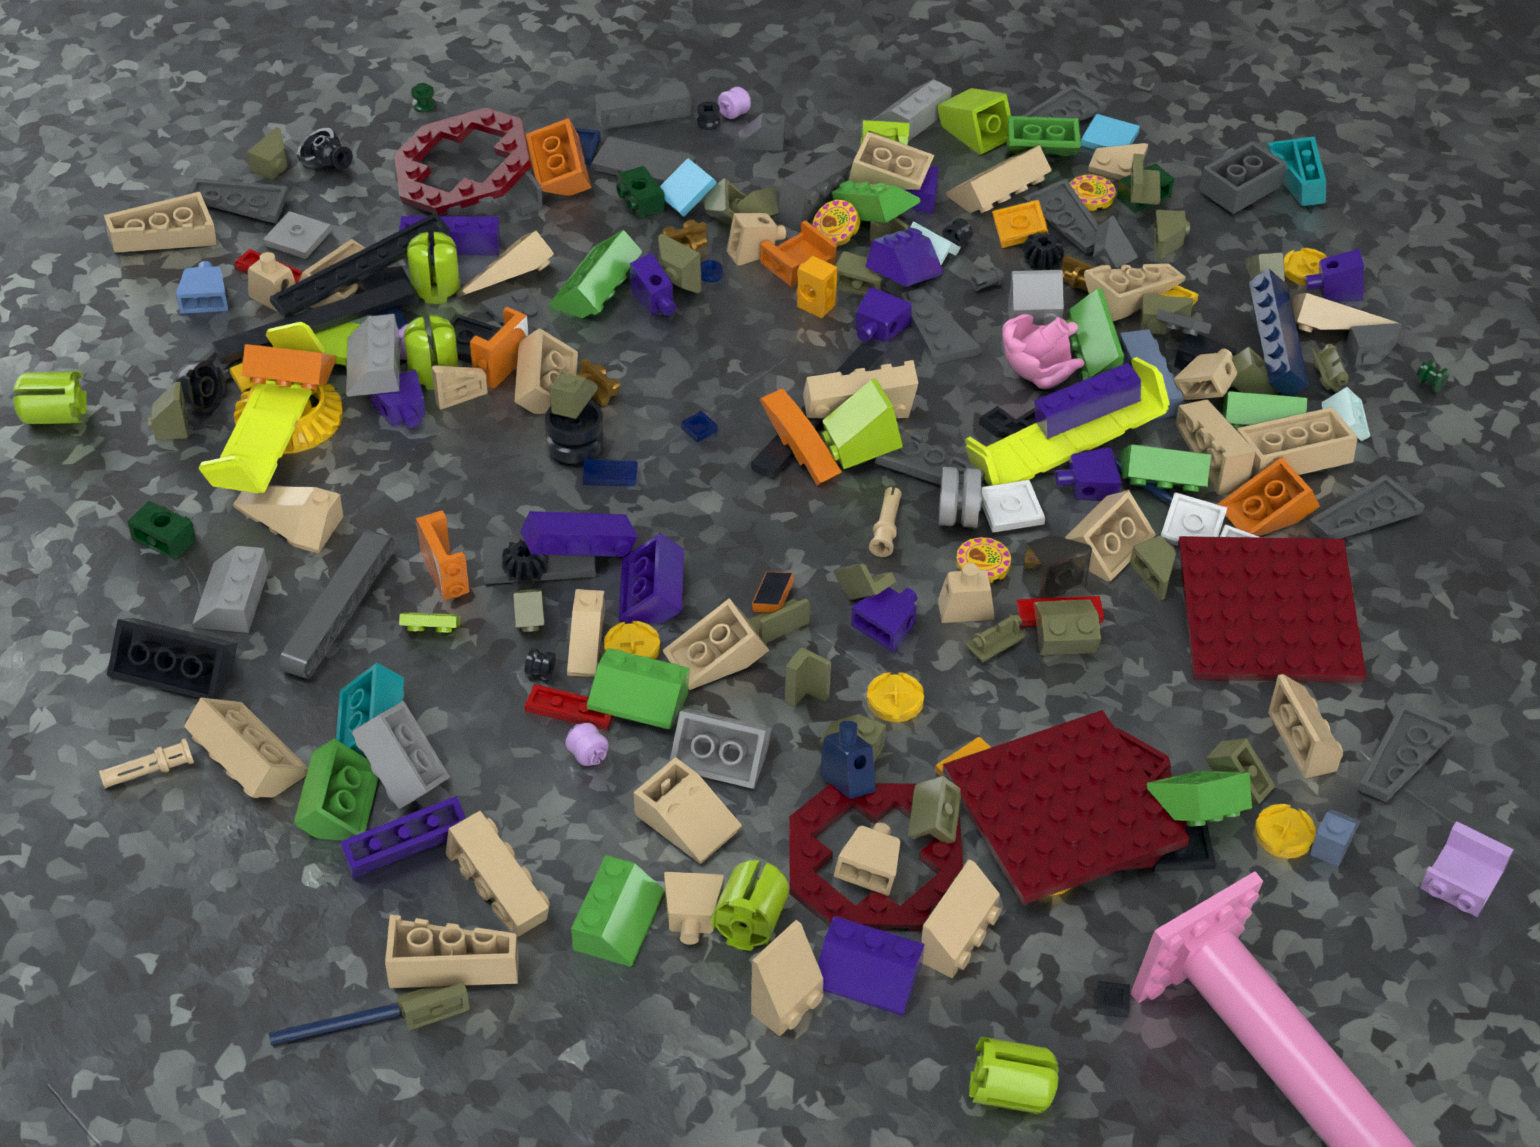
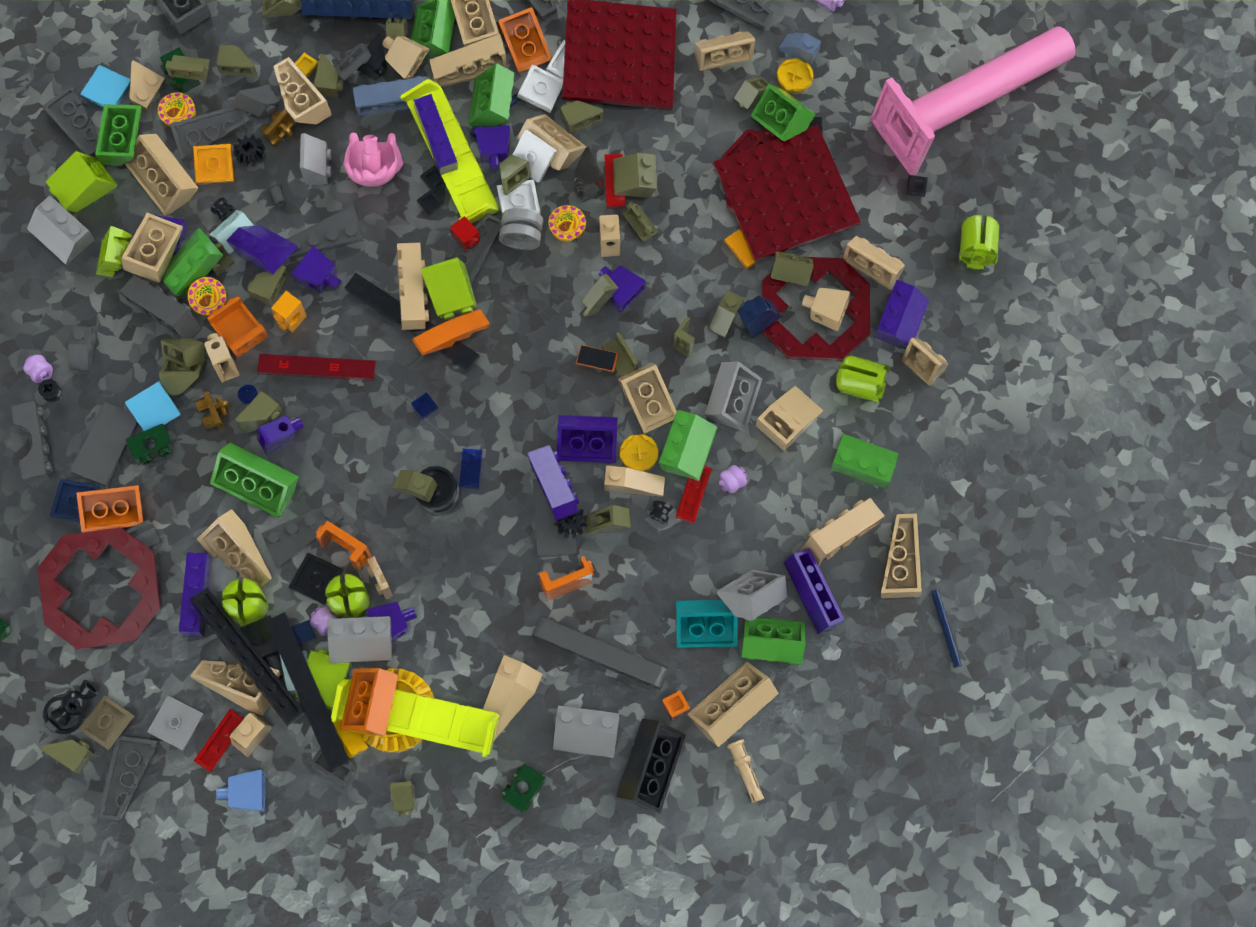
camera: 90 degrees left, 25 degrees up
lime cylinder [13,371,87,424] -> none
tan wedge [104,192,217,253] -> none
black cylinder [173,360,226,413] -> none
olive panel [397,982,470,1031] -> none
lime plate [399,612,461,633] -> none
tan slope [514,328,578,414] -> none
pearl gold hips [576,359,621,406] -> none
tan torso [664,872,724,945] -> none
yellow tile [866,672,924,723] -> none
tan pin [869,487,902,557] -> none
bright green slope [1065,288,1124,382] -> none
none -> dark tan plate [79,695,134,750]
none -> dark red tile [257,354,376,381]
none -> red brick [450,216,480,251]
none -> olive slope [500,155,531,195]
none -> white plate [513,130,557,183]
none -> orange panel [661,690,690,721]

